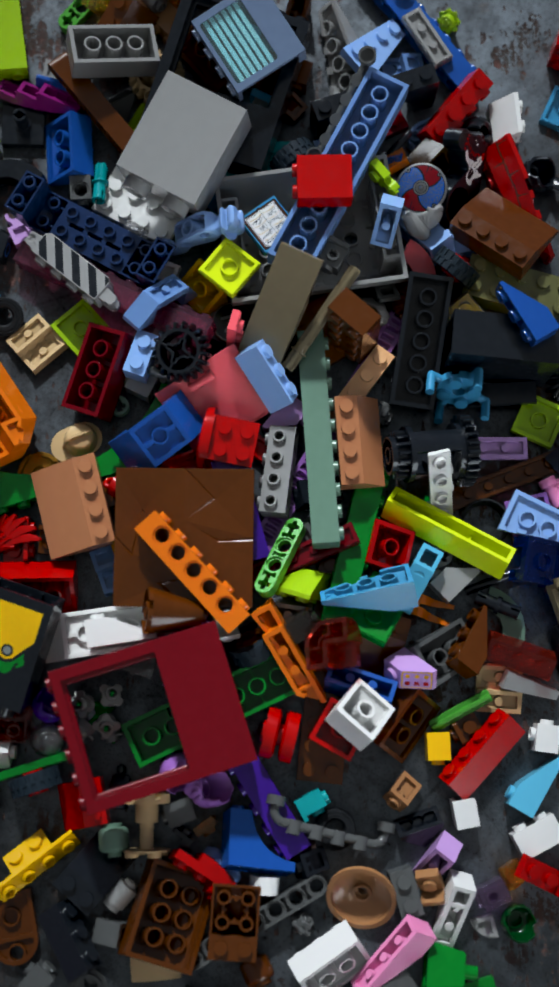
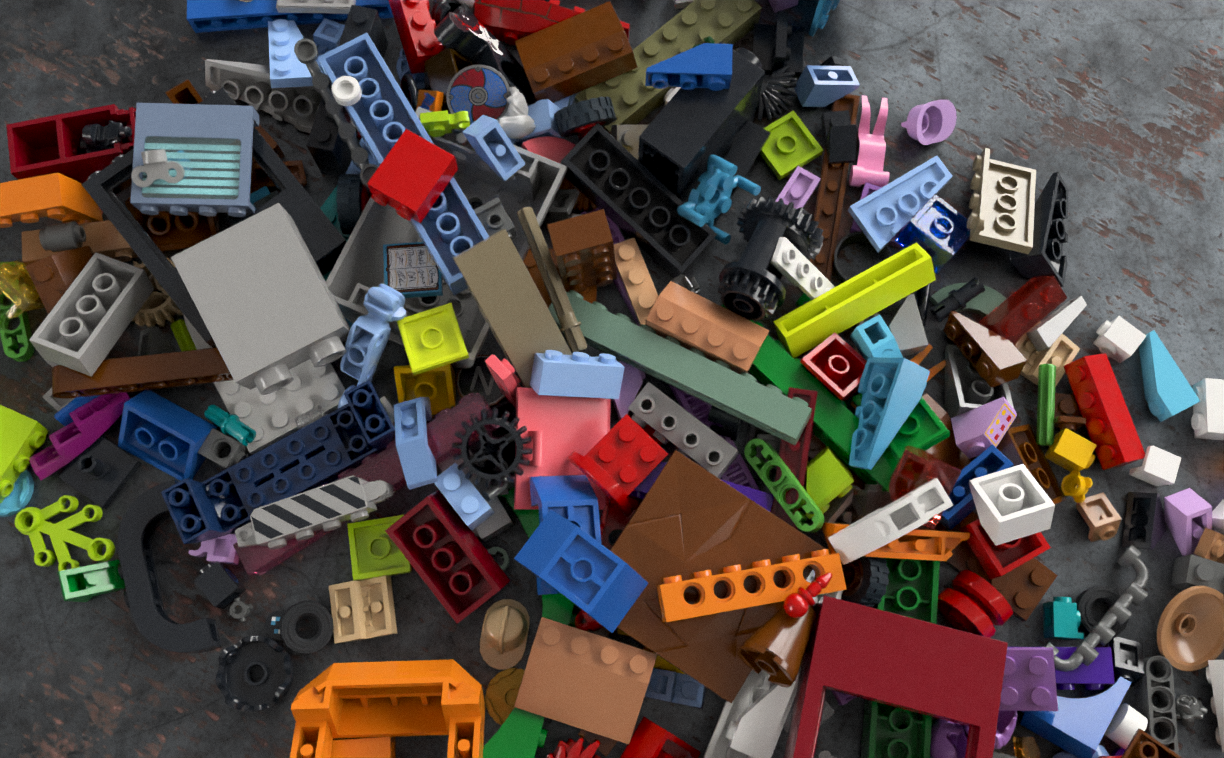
camera: 55 degrees left, 5 degrees down
none -> light grey piece [131,149,185,187]
none -> white tile [331,76,362,106]
none -> blue slope [514,510,648,633]
none -> red bar [784,572,832,618]
none -> white slope [828,478,953,565]
none -> medium lavender plate [999,647,1058,711]
none -> yellow plate [1061,470,1093,503]

